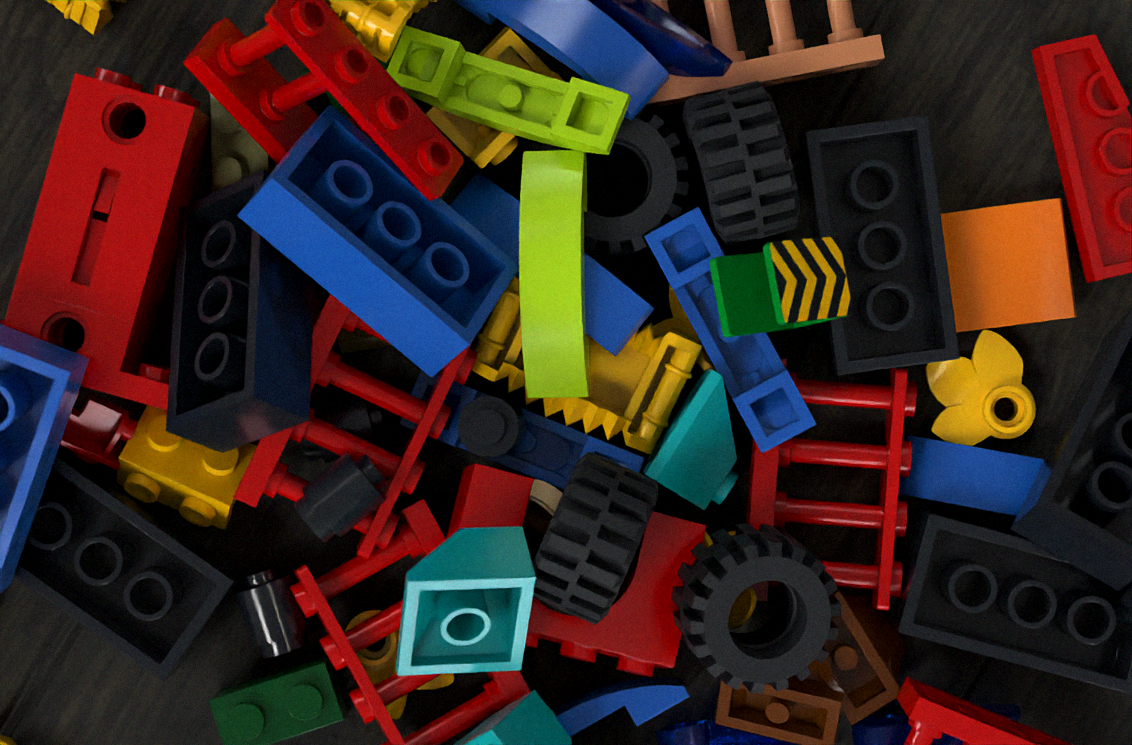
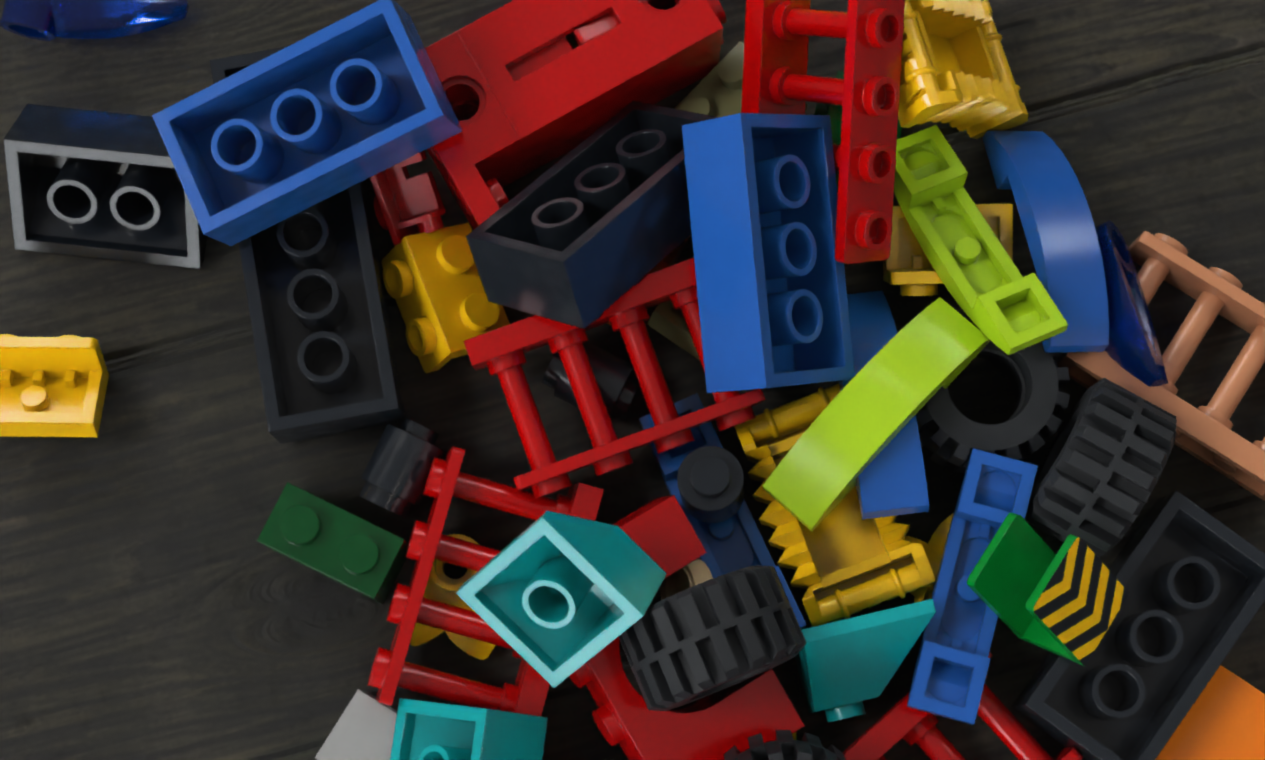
camera: 45 degrees right, 10 degrees down
black brick [294,452,389,542] -> none

